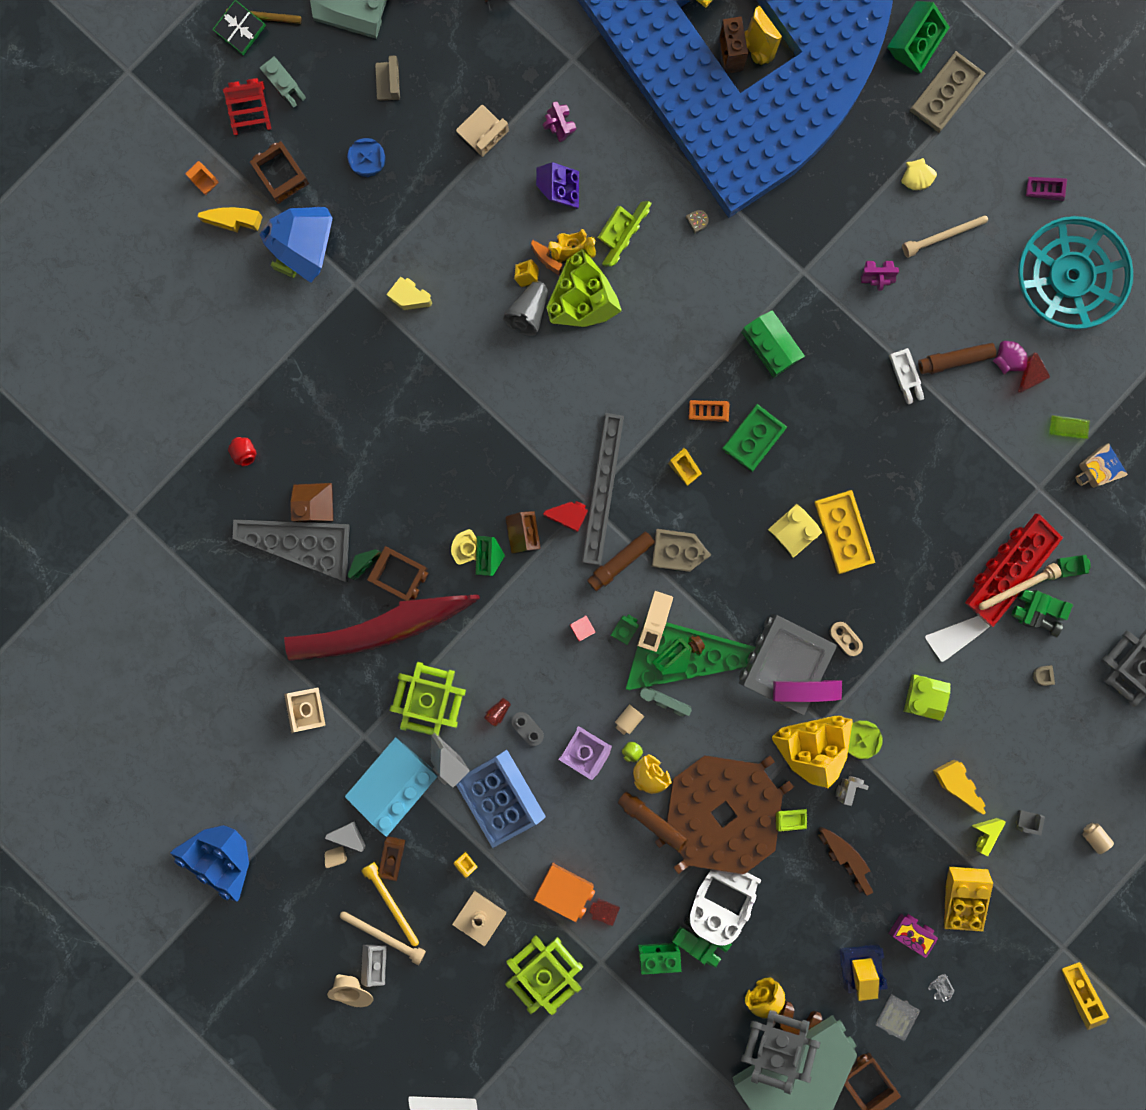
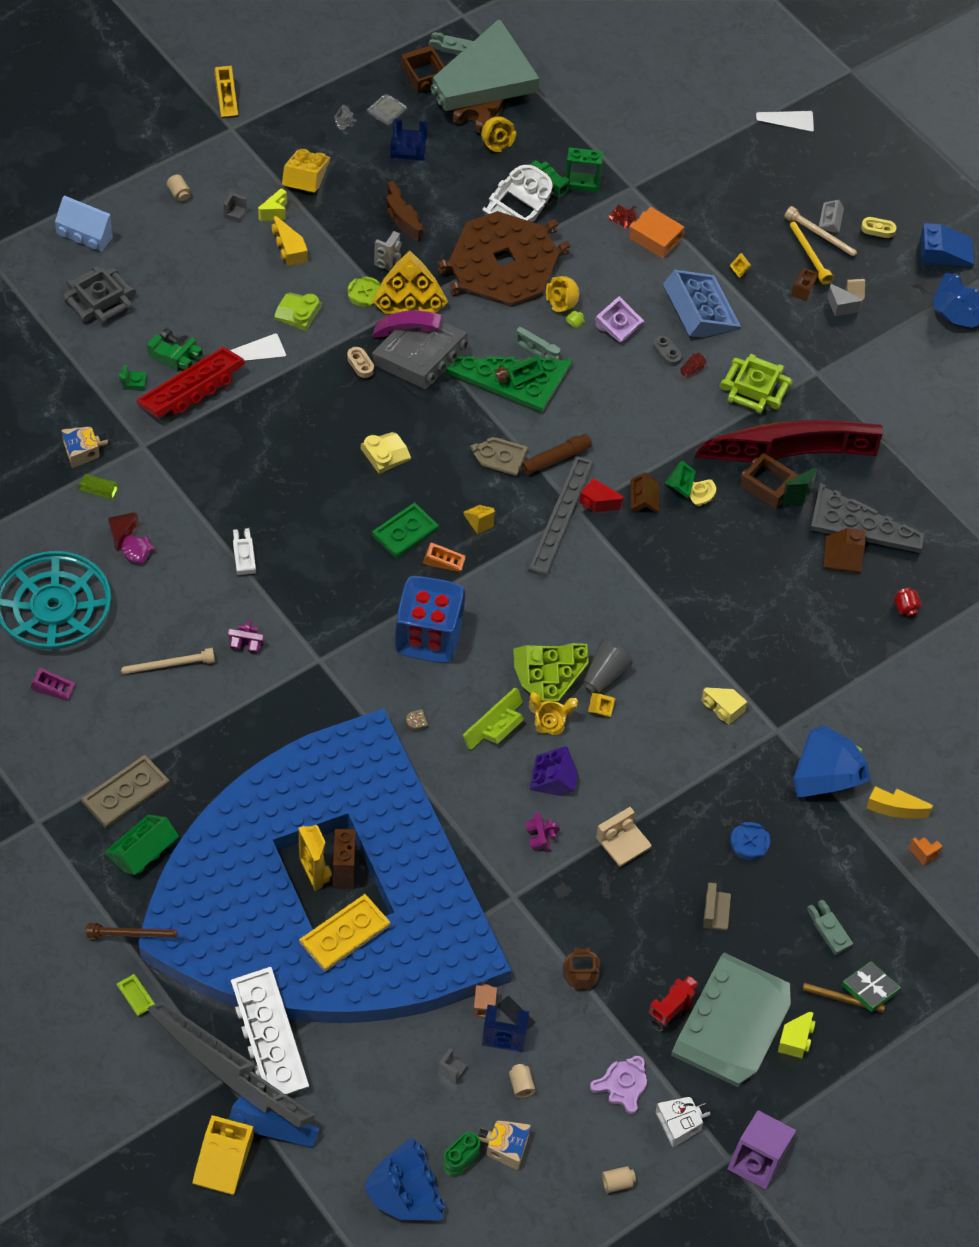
camera: 170 degrees left, 30 degrees down
red plate [223,78,271,135] -> none
reddish brown window [250,141,309,204] -> none
tan slope [284,688,326,733] -> none
tan piece [327,974,373,1007] -> none
medium azure slope [345,737,438,837] -> none
light grey slope [431,733,470,787] -> none
tan tile [452,891,507,946] -> none
lime brick [505,935,583,1015] -> none
orange slope [531,240,563,275] -> none
slope [570,616,595,642] -> none
green bracket [611,614,639,645] -> none
tan brick [615,704,644,735] -> none
reddish brown piece [618,792,688,852] -> none
tan slope [637,591,673,652] -> none
green slope [741,310,805,378] -> none
dark grey brick [741,1010,821,1094] -> none
lime tile [776,809,807,831] -> none
yellow tile [815,490,875,574] -> none
yellow slope [851,958,879,1001] -> none
brick [889,914,938,958] -> none
light yellow animal [901,158,937,190] -> none
reddish brown piece [918,343,996,374] -> none
tan piece [979,563,1061,610] -> none
dark tan tile [1033,665,1055,686] -> none
none -> blue piece [394,576,465,663]
none -> light yellow plate [861,217,896,238]
none -> blue slope [920,223,974,266]

